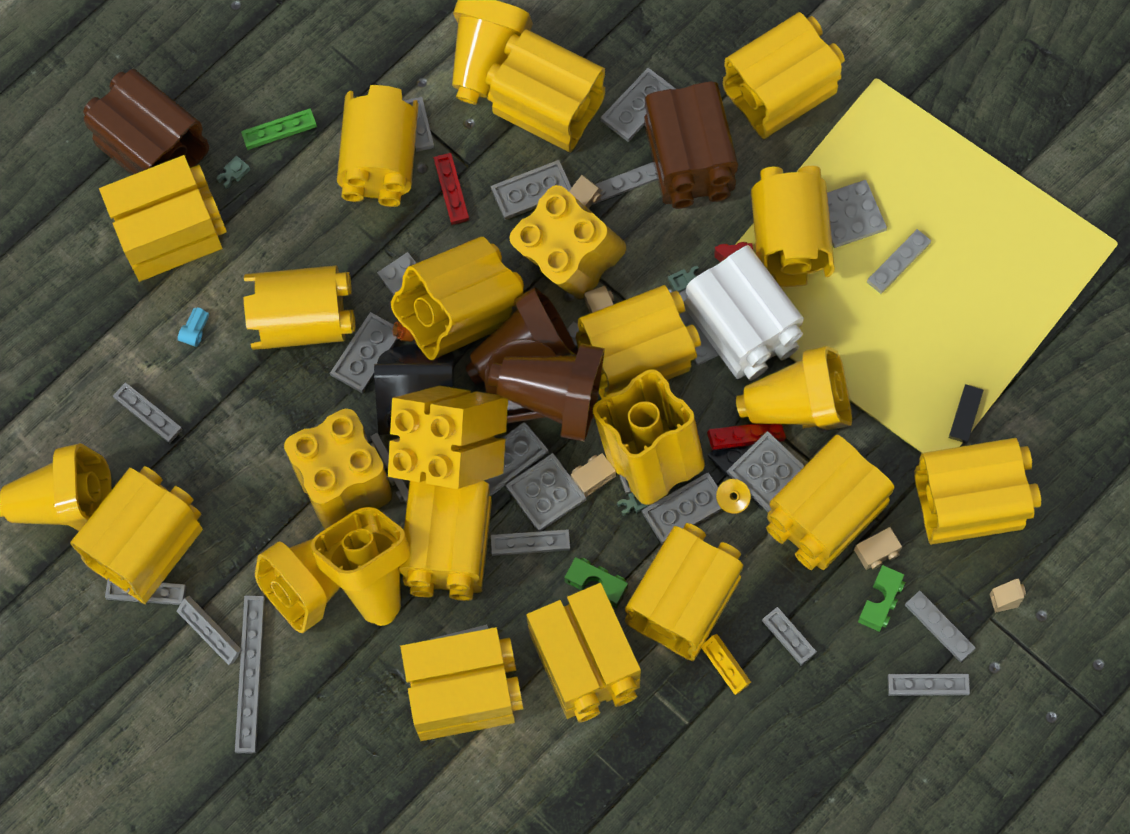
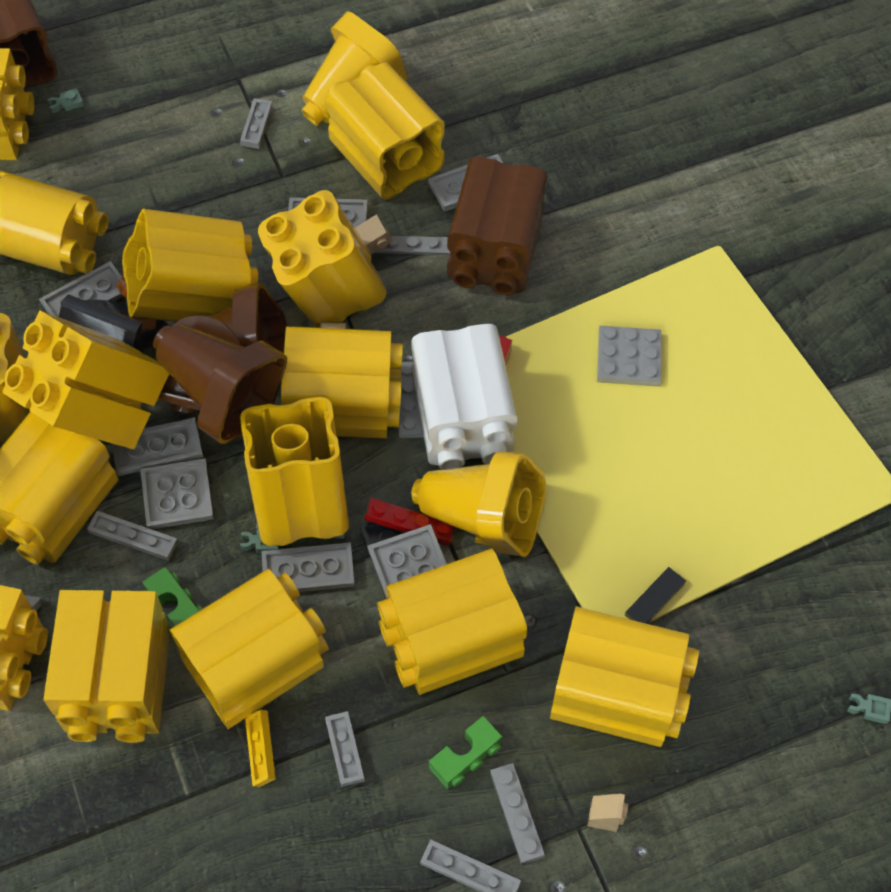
camera: 20 degrees right, 10 degrees down
bright green plate [241,108,317,150] -> none
yellow brick [337,85,419,207] -> none
red plate [433,153,469,225] -> none
tan brick [571,453,616,497] -> none
yellow piece [716,479,751,514] -> none
yellow brick [723,12,845,139] -> none
yellow brick [751,166,835,287] -> none
tan brick [854,527,902,570] -> none
light grey plate [867,229,931,294] -> none

